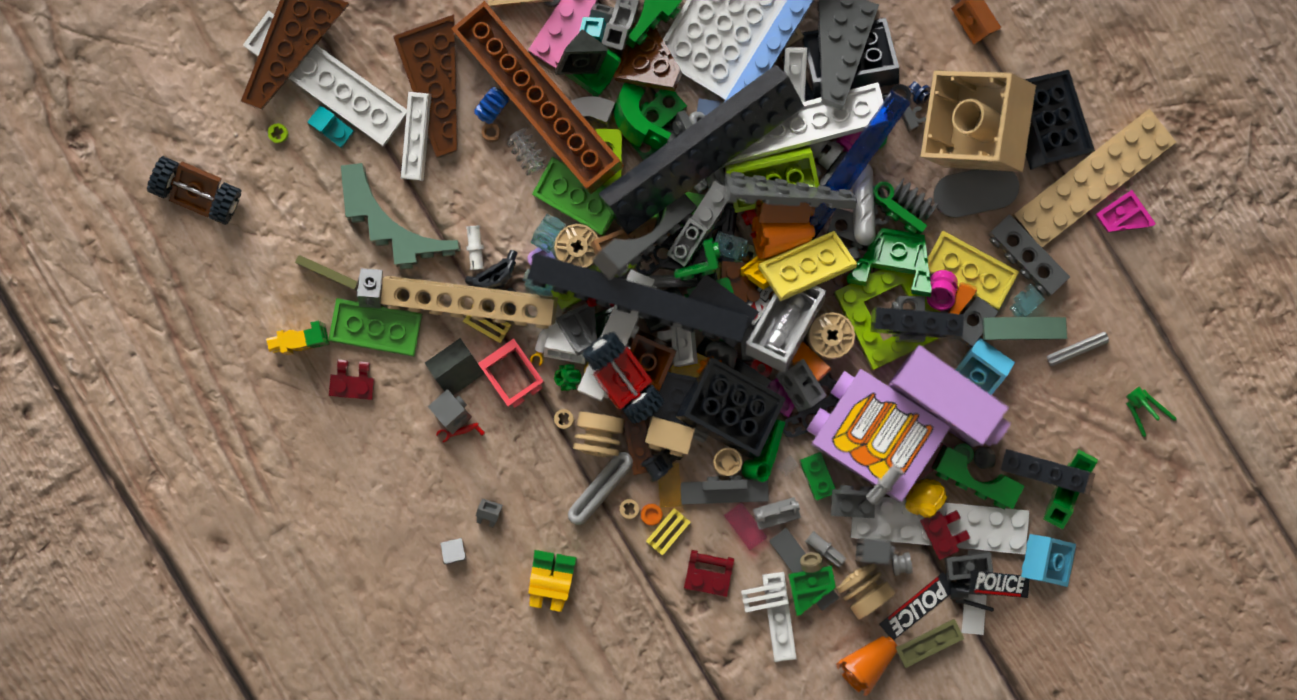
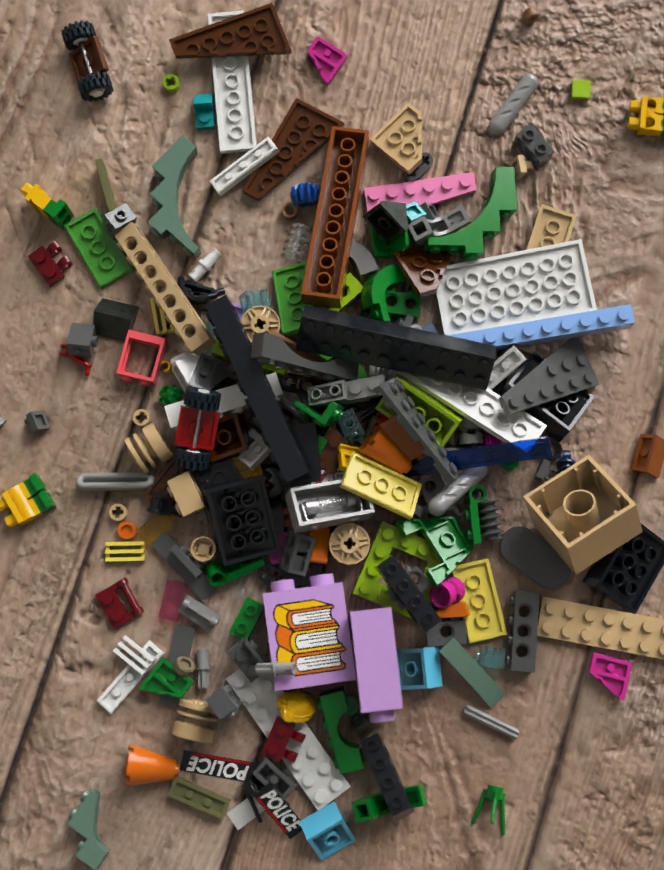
camera: 50 degrees right, 5 degrees down
light grey wheel [891,552,912,576] -> none

